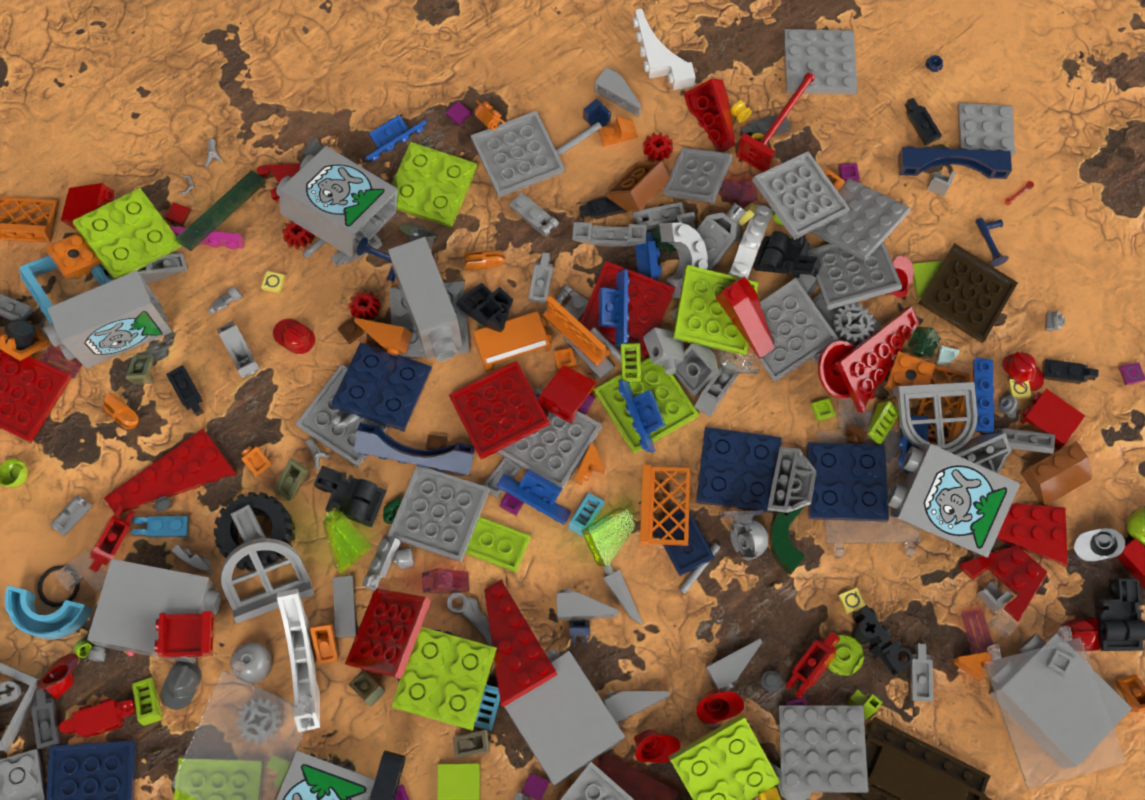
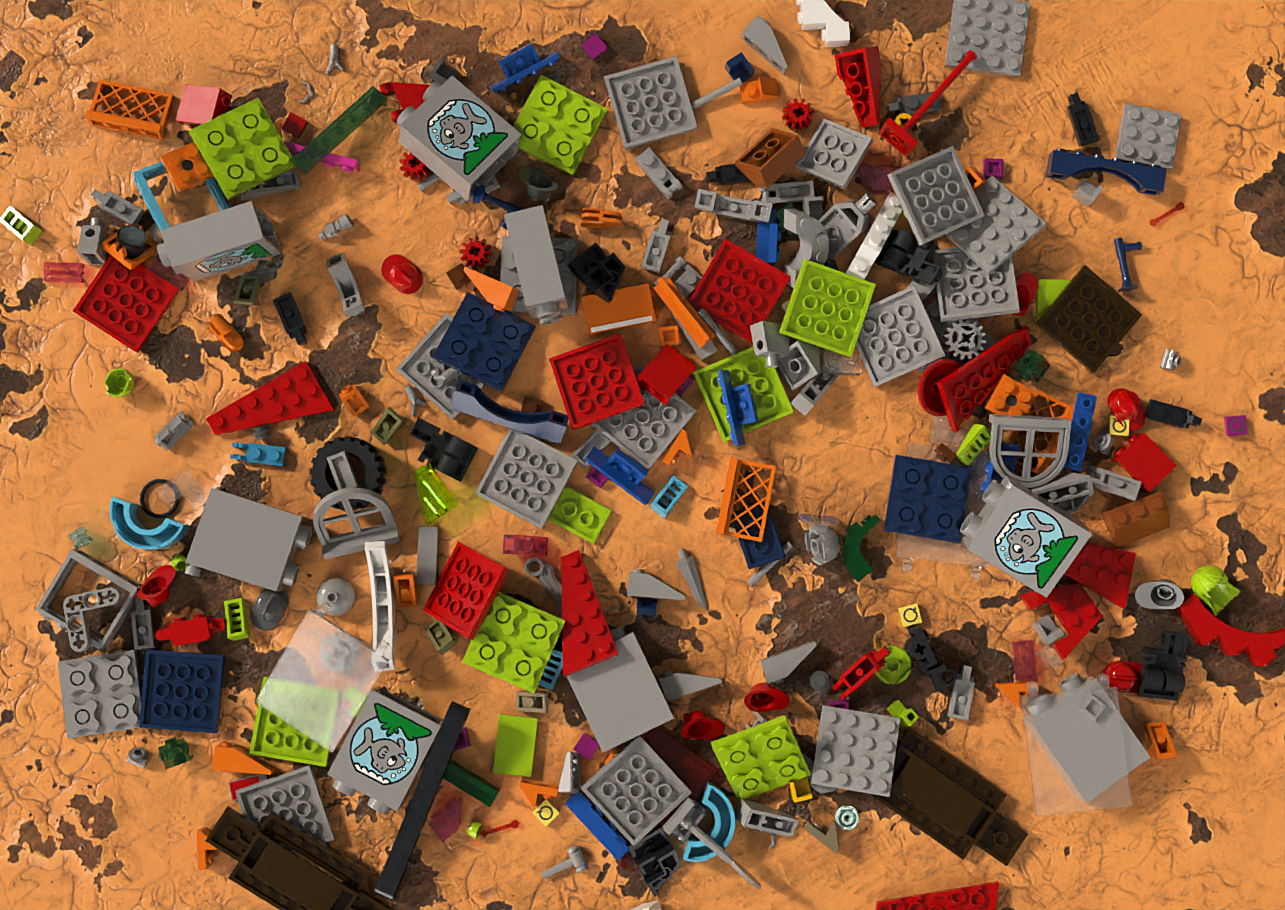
camera: 10 degrees right, 15 degrees up
red hinge [89,504,135,573] -> none
red panel [154,611,215,658] -> none
light grey slope [171,544,213,575] -> none
light yellow tile [261,271,286,294] -> none
light grey hinge [362,536,400,591] -> none
dark green arm [383,496,402,524] -> none
light grey piece [393,548,414,569] -> none
orange hinge [474,100,506,130] -> none
clear neon green slope [581,508,636,567] -> none
blue bracket [599,269,630,347] -> none
lime slope [621,343,641,382] -> none
dark blue piece [696,427,782,514] -> none
red wedge [715,276,775,359] -> none
yellow wheel [730,100,752,123] -> none
light yellow tile [738,202,757,226] -> none
light grey wedge [768,447,816,513] -> none
lime tile [810,398,836,422] -> none
dark blue plate [926,55,943,72] -> none
light aqua tile [936,345,960,365] -> none

